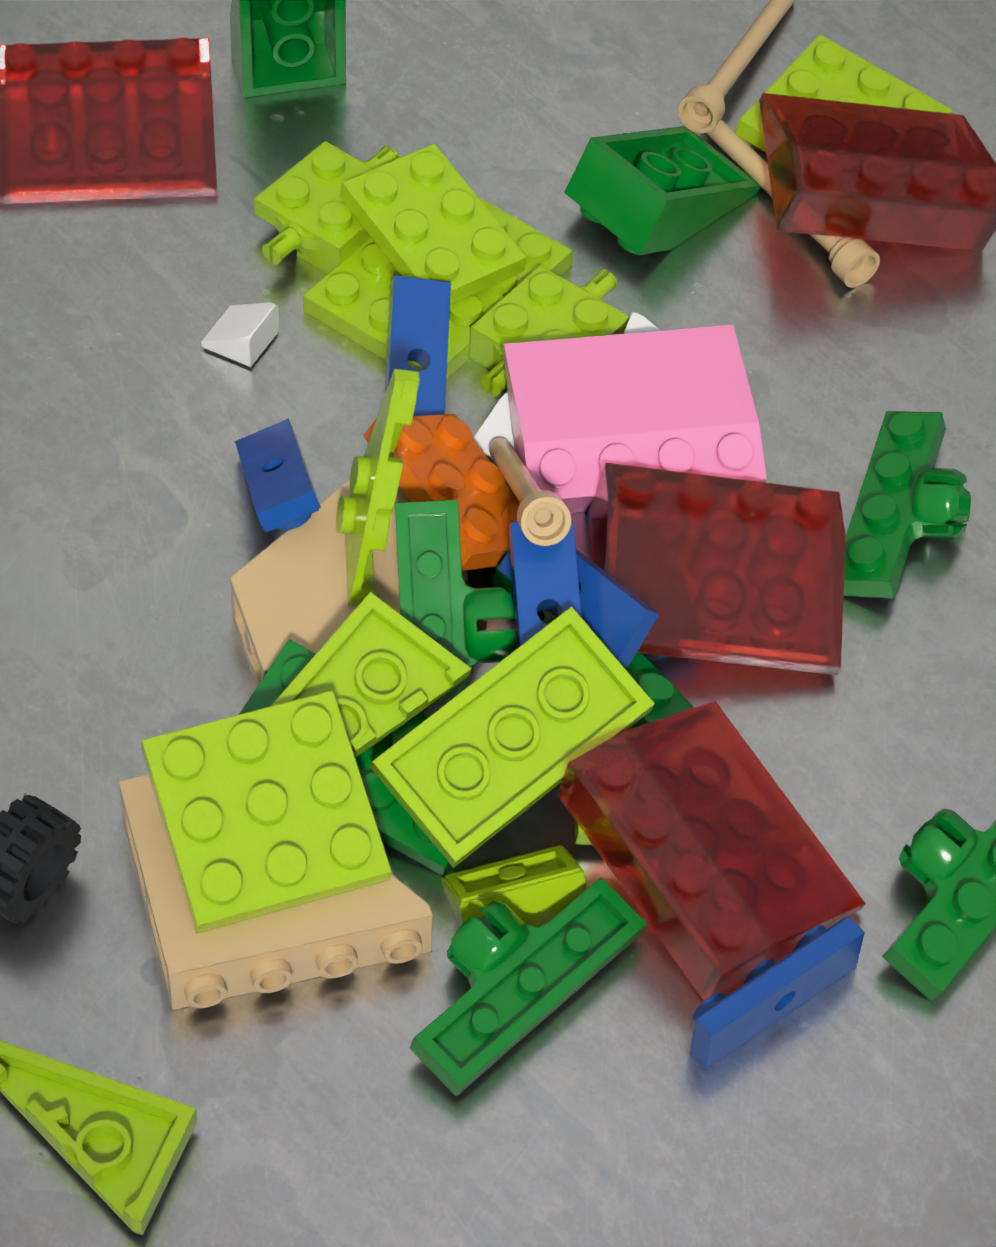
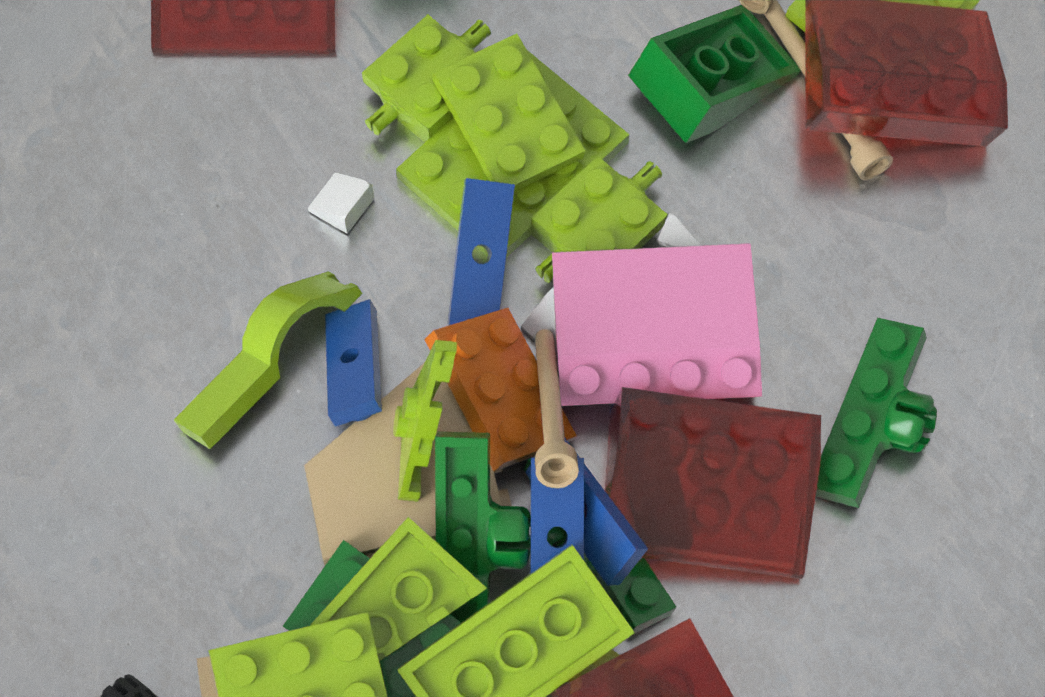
camera: 10 degrees right, 15 degrees up
none -> lime piece [174,271,363,449]

